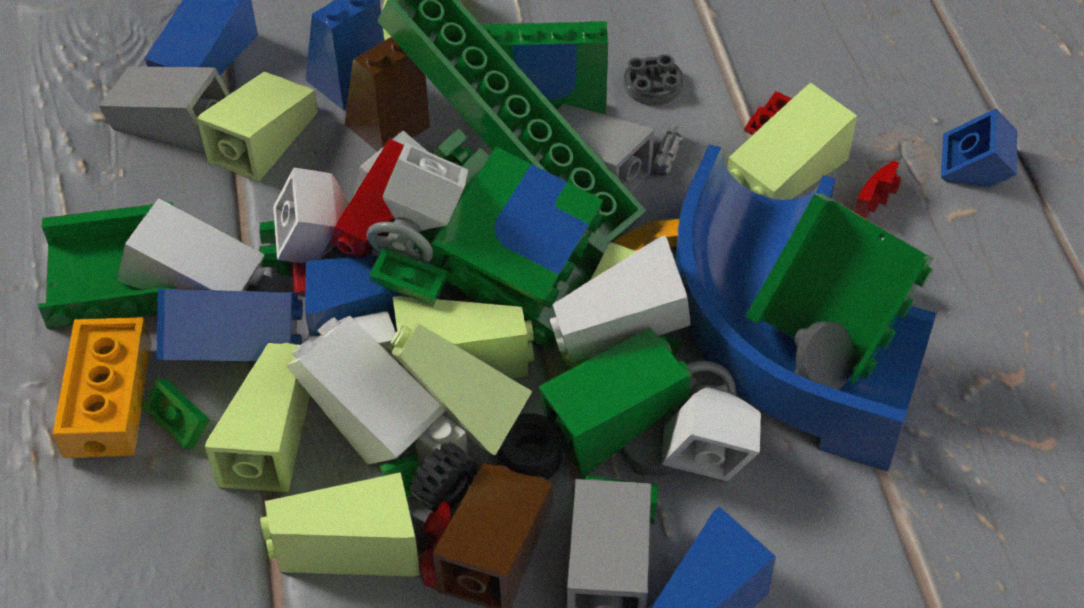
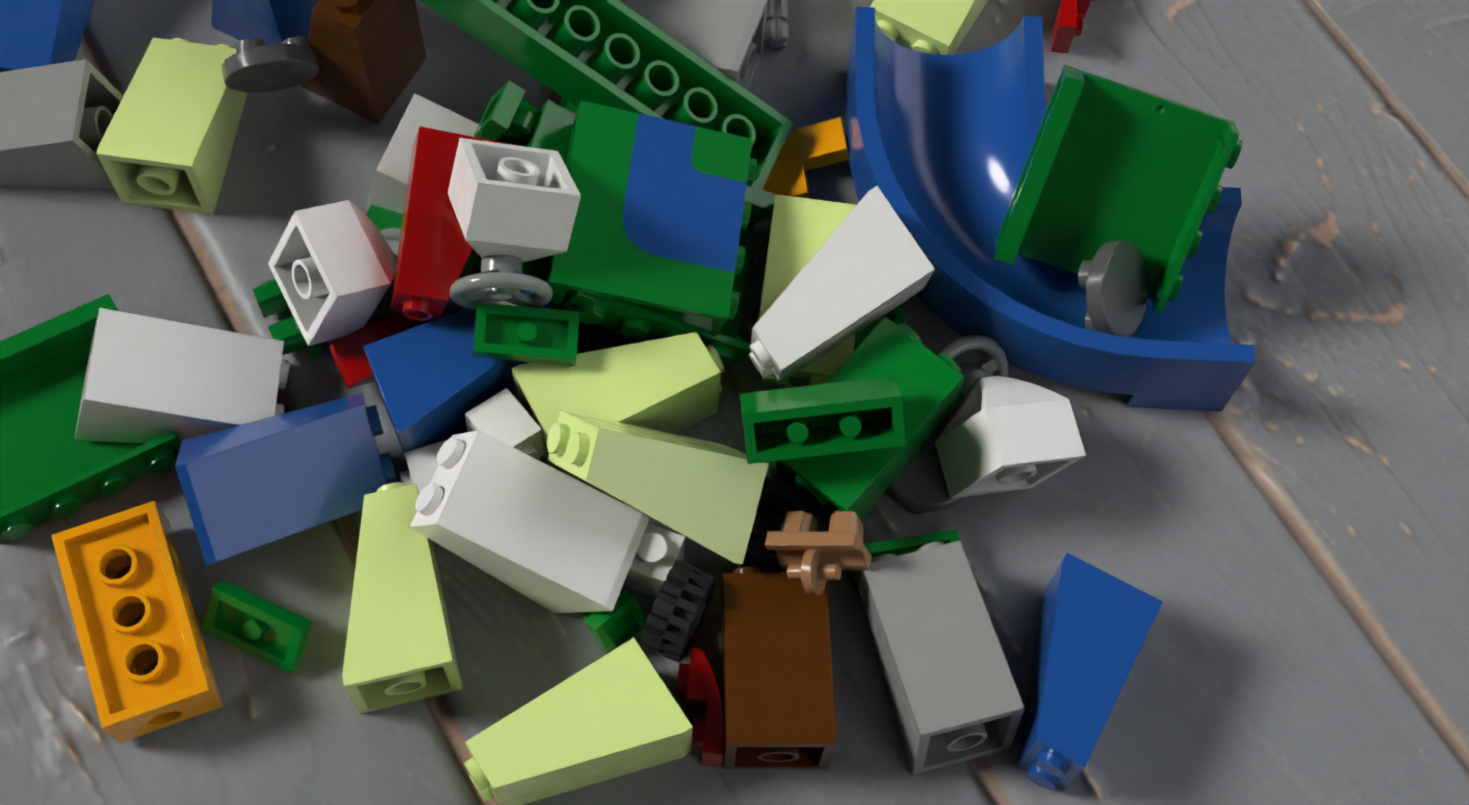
camera: 25 degrees left, 15 degrees up
none -> dark grey tile [222,36,320,92]
none -> green brick [740,376,906,464]
none -> medium nougat hips [765,511,872,595]

